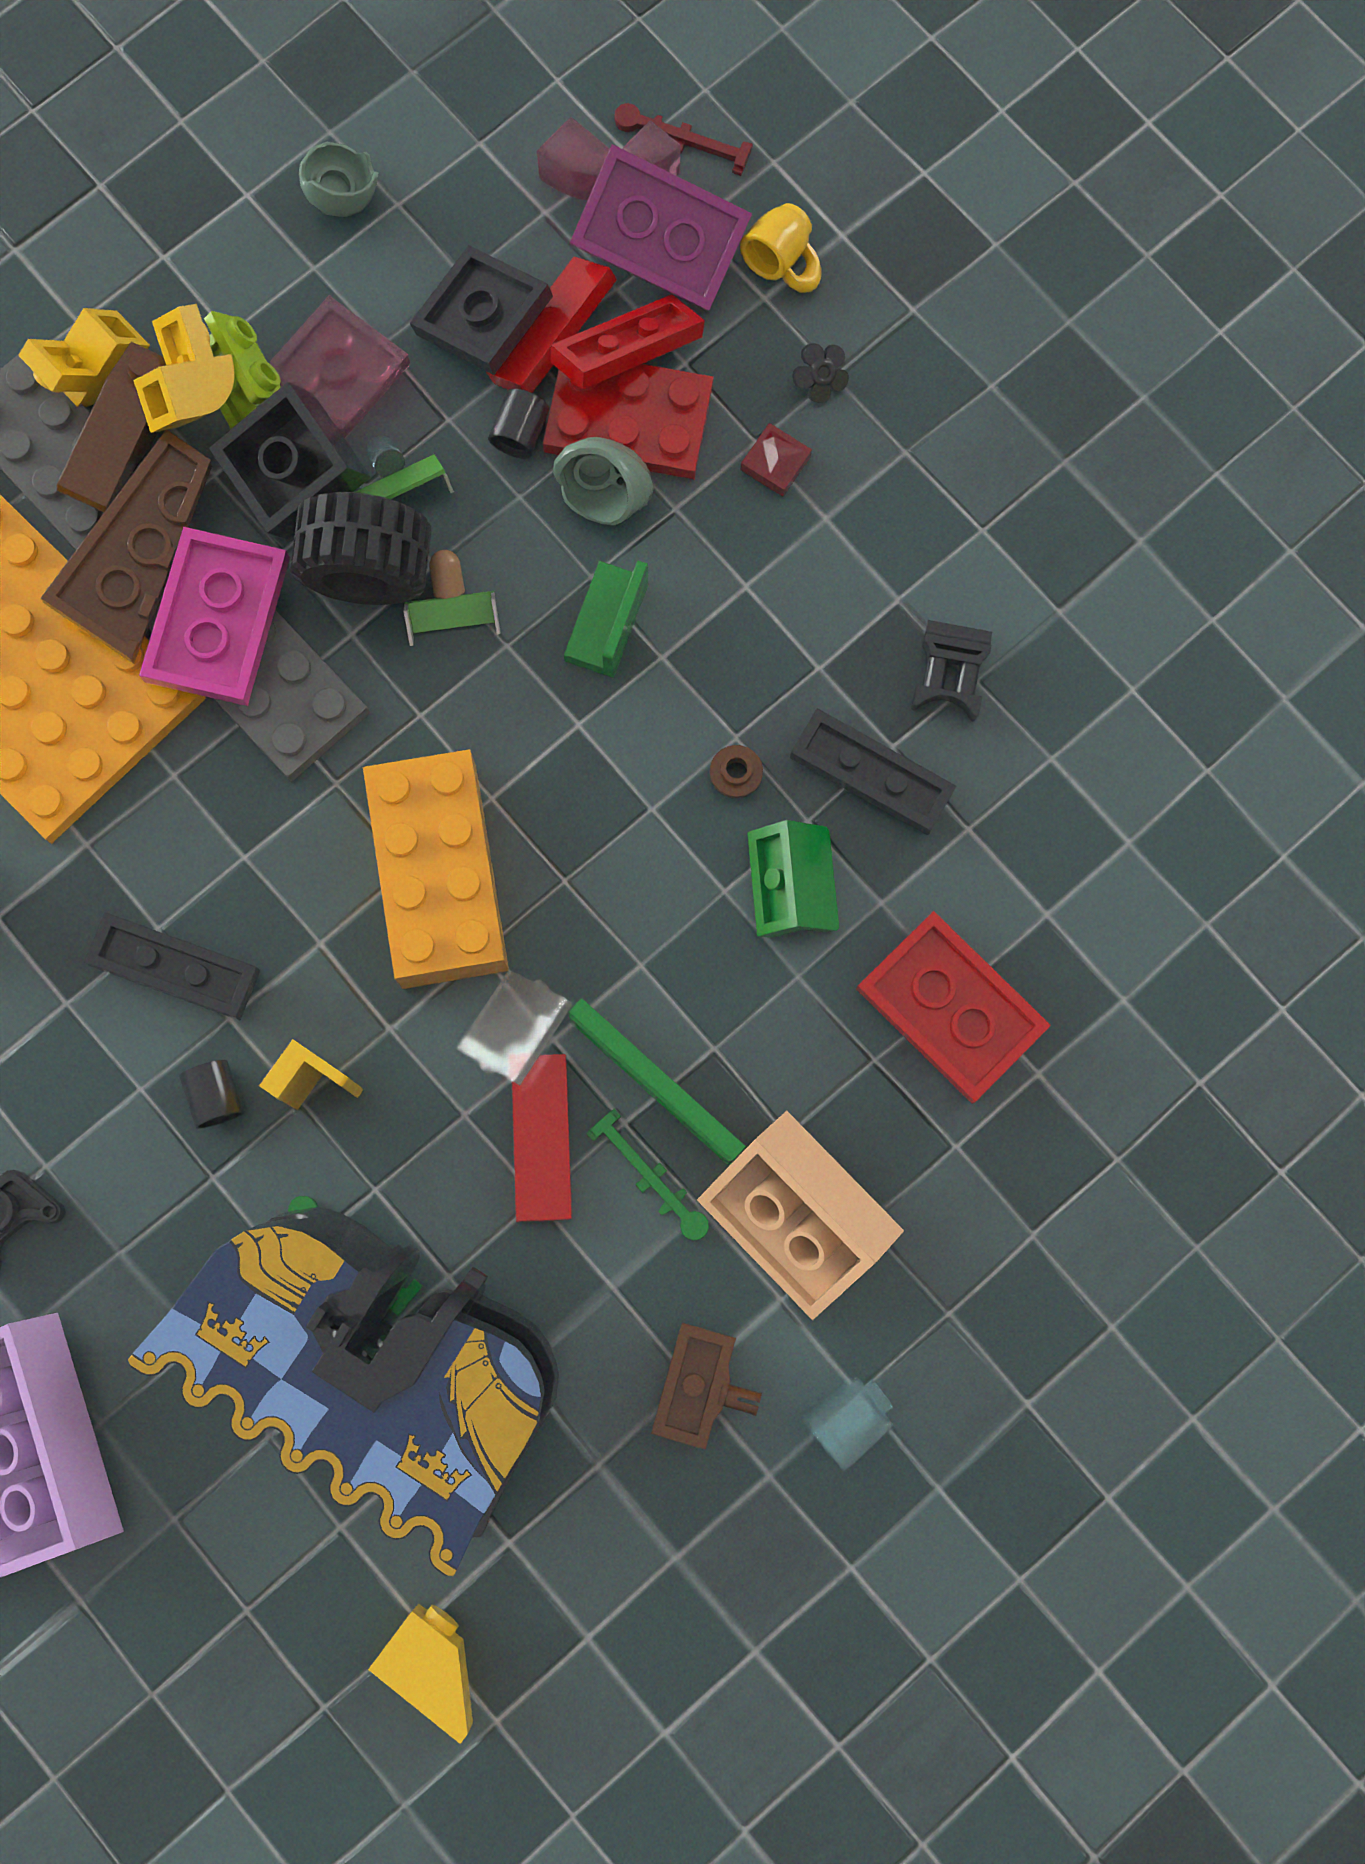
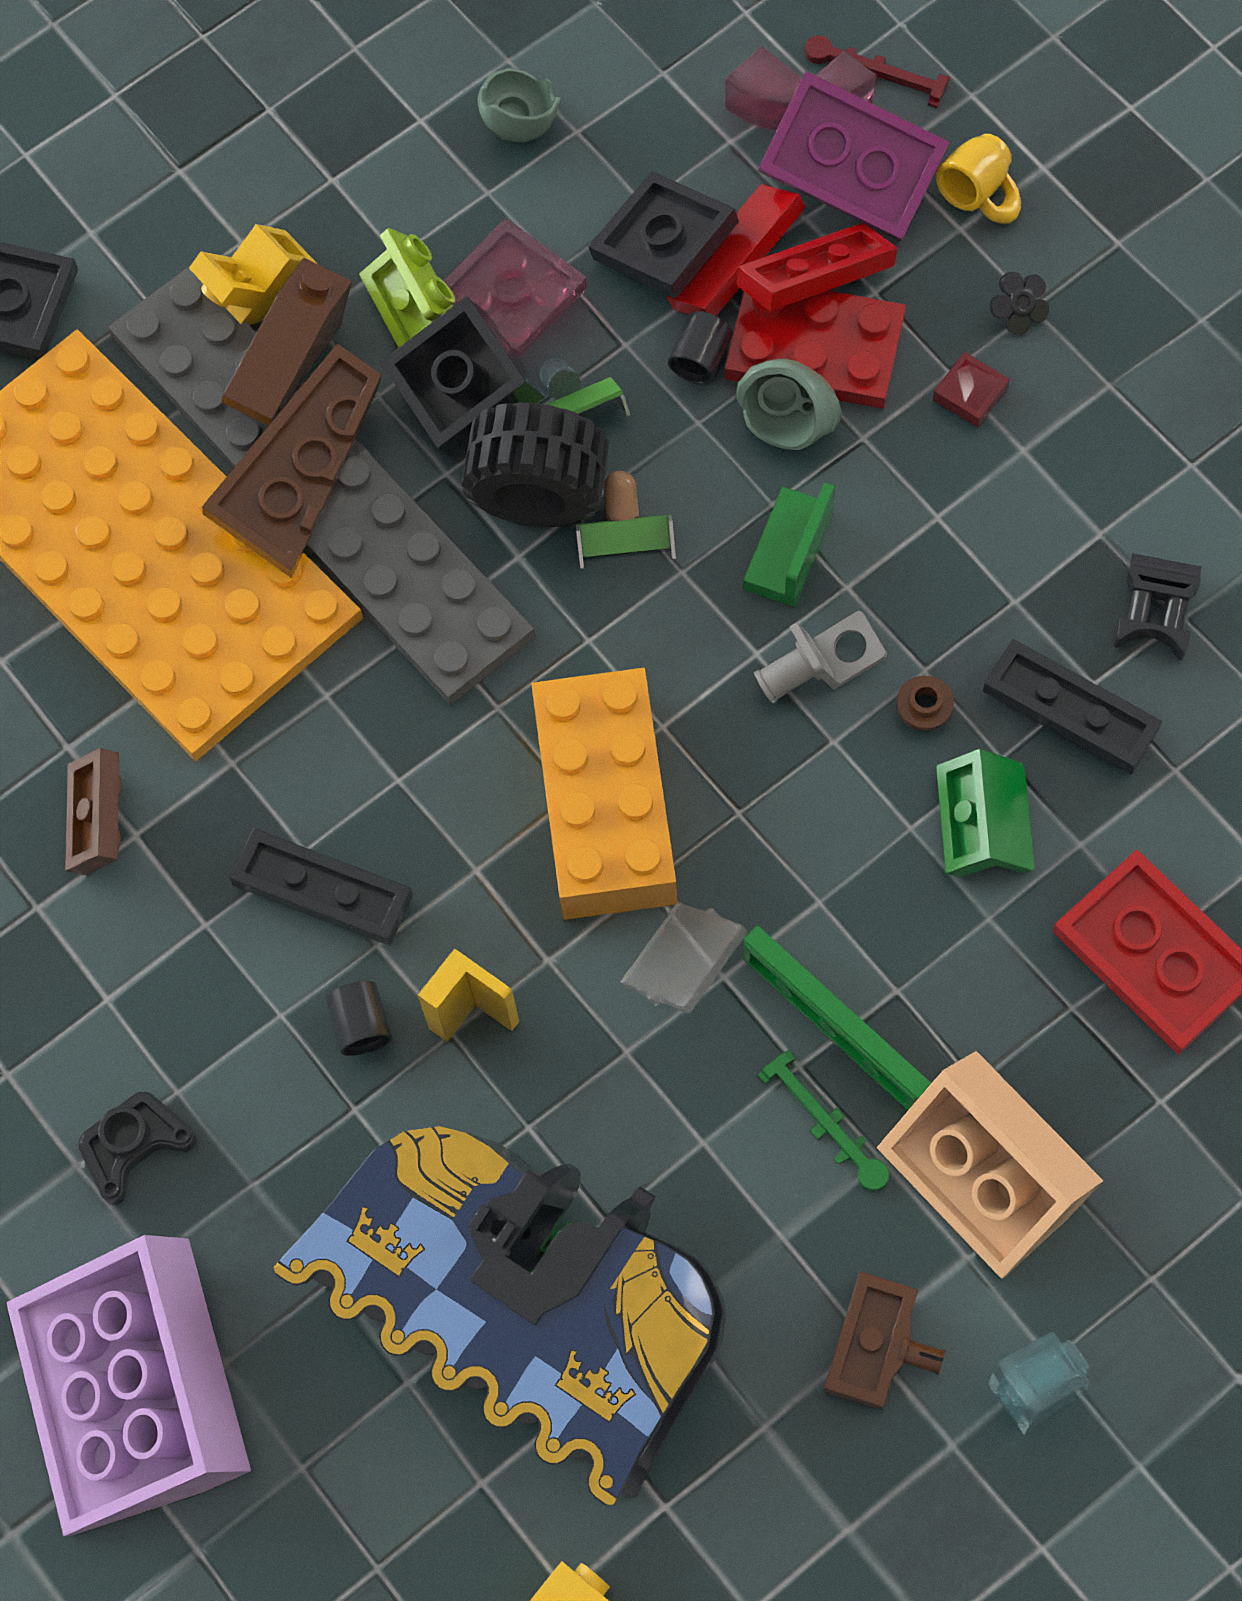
camera: 10 degrees right, 10 degrees down
yellow brick [133,304,234,433] -> none
dark pink plate [139,527,290,706] -> none
red tile [511,1054,572,1222] -> none
none -> light grey bracket [754,611,887,703]

